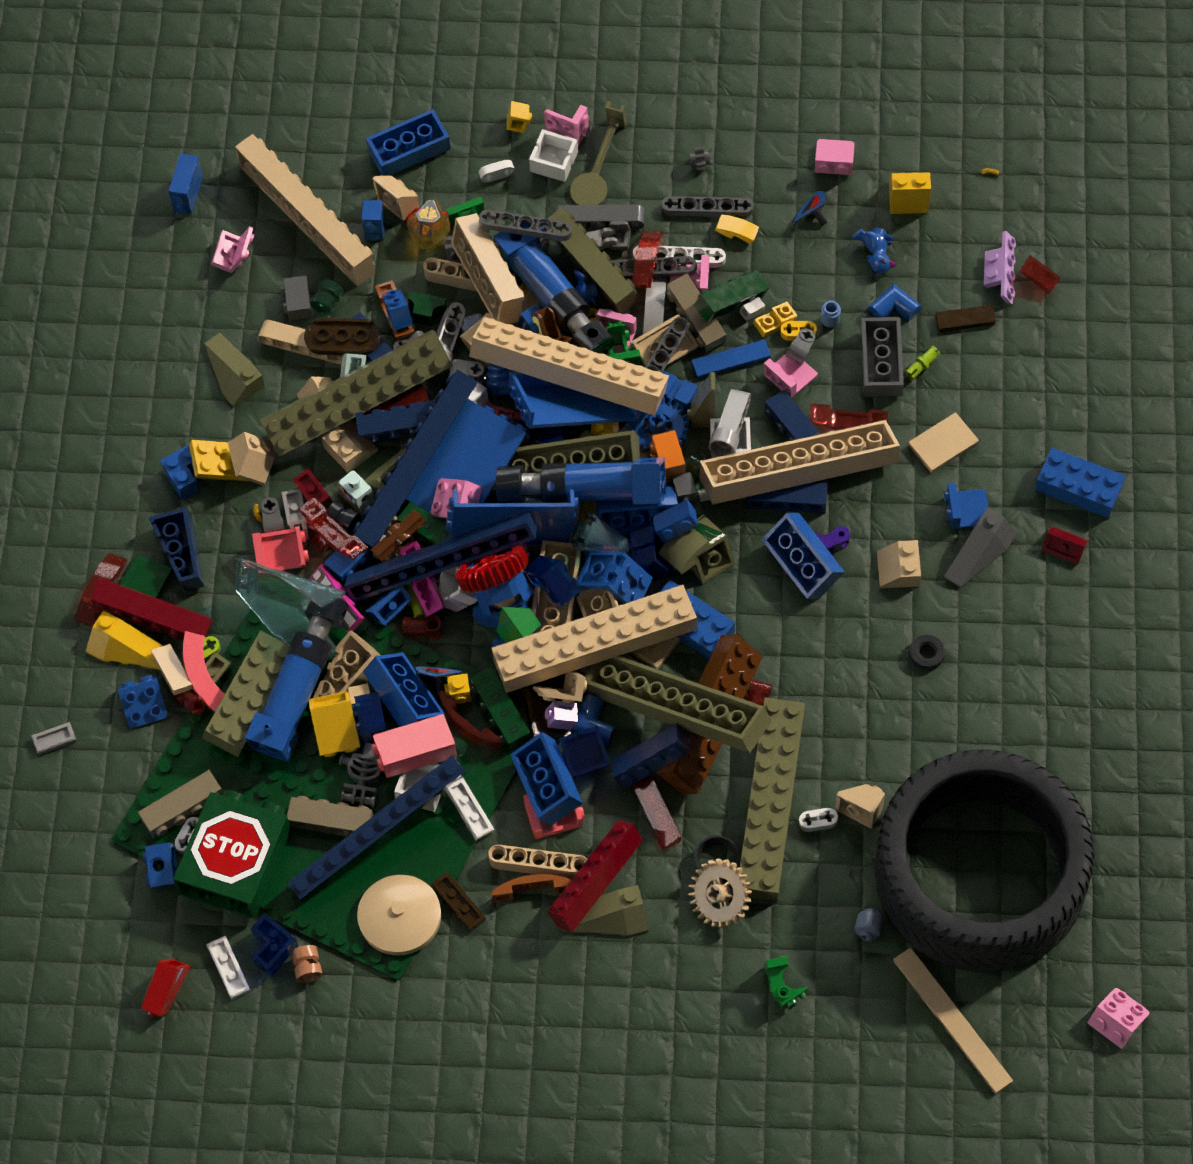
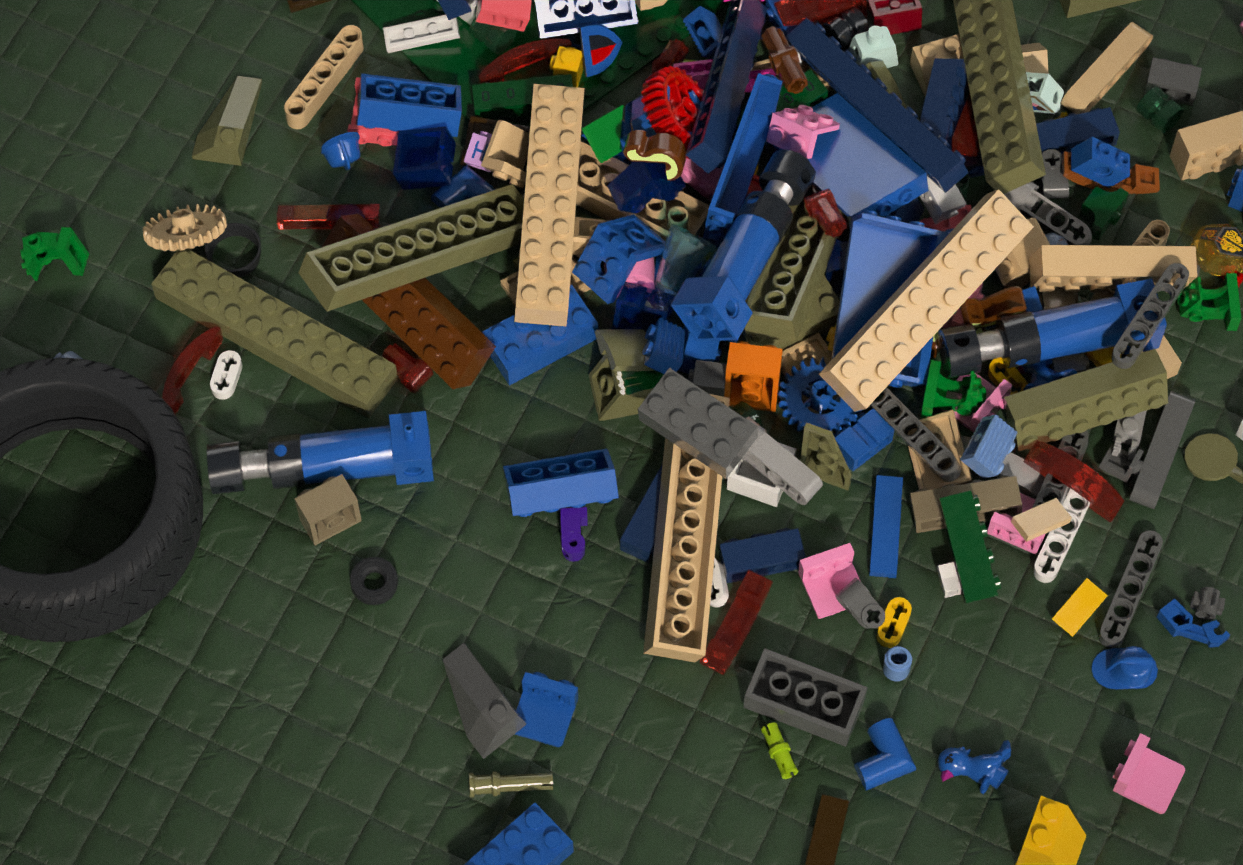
camera: 110 degrees right, 0 degrees up
dark brown tile [304,318,381,356] -> none
dark orange slope [492,874,571,903] -> none
dark red brick [547,820,643,933] -> none
dark blue brick [612,723,690,789] -> none
yellow slope [753,302,798,337] -> none
shield [794,191,828,226] -> none
tan slope [835,784,885,829] -> none
tan slope [877,540,921,588] -> none
tan tile [908,412,979,473] -> none
dark red panel [1041,526,1089,564] -> none
none -> clear red slope [162,326,223,415]
none -> blue piece [207,411,434,494]
none -> dark tan brick [295,474,362,545]
none -> blue piece [321,132,361,171]
none -> olive pin [469,771,553,798]
none -> reddish brown animal [623,130,687,181]
none -> dark grey brick [638,368,758,479]
none -> clear red piece [804,188,847,238]
none -> medium blue brick [960,415,1018,479]
none -> tan tile [1011,498,1072,542]
none -> blue piece [1092,646,1158,689]
none -> blue piece [1157,599,1230,647]

